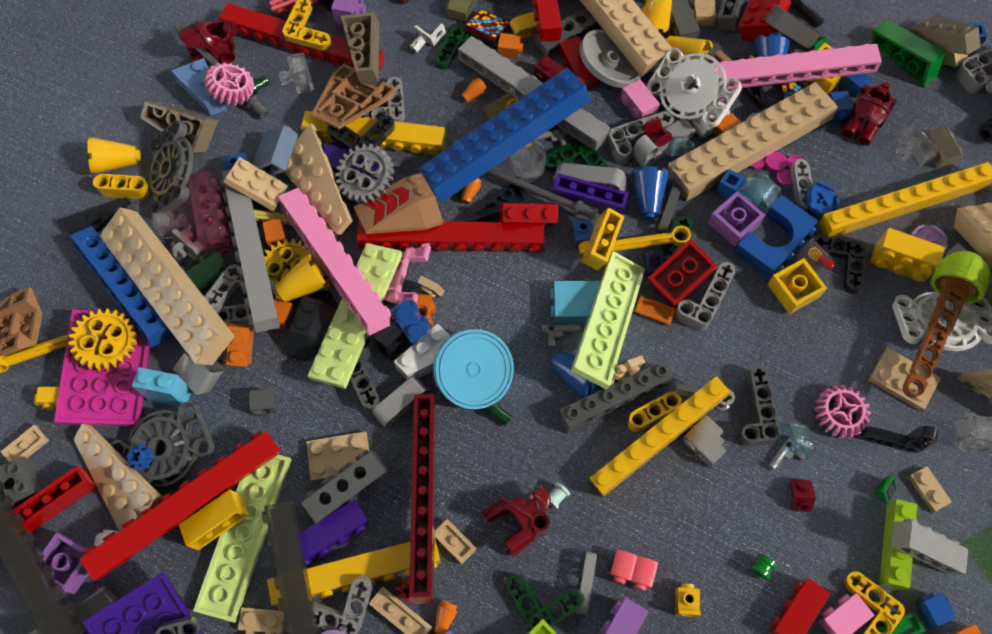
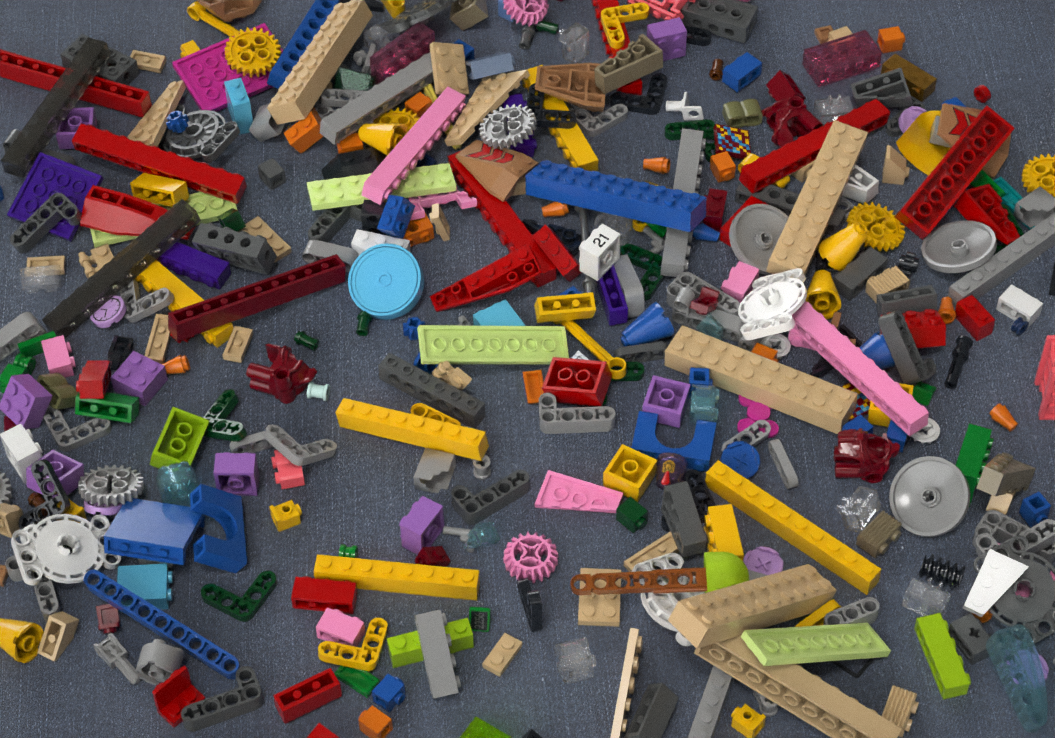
camera: 60 degrees right, 15 degrees down
none -> wedge [80,185,196,239]
none -> dark green brick [217,208,246,231]
none -> light grey beam [264,425,337,466]
none -> dark green pin [294,331,319,351]
none -> yellow brick [314,554,480,601]
none -> medium lavender brick [399,496,444,555]
none -> blue gear [403,317,425,340]
none -> red wedge [430,244,543,312]
none -> bright pink wing [535,470,623,513]
none -> white brick [579,224,620,281]
none -> black beam [610,73,667,115]
none -> dark green brick [616,497,648,534]
none -> tan plate [623,532,679,572]
none -> dark grey wedge [661,481,708,558]
none -> light grey beam [768,439,798,489]
none -> light grey dish [889,456,970,537]
none -> orange cone [989,403,1018,432]

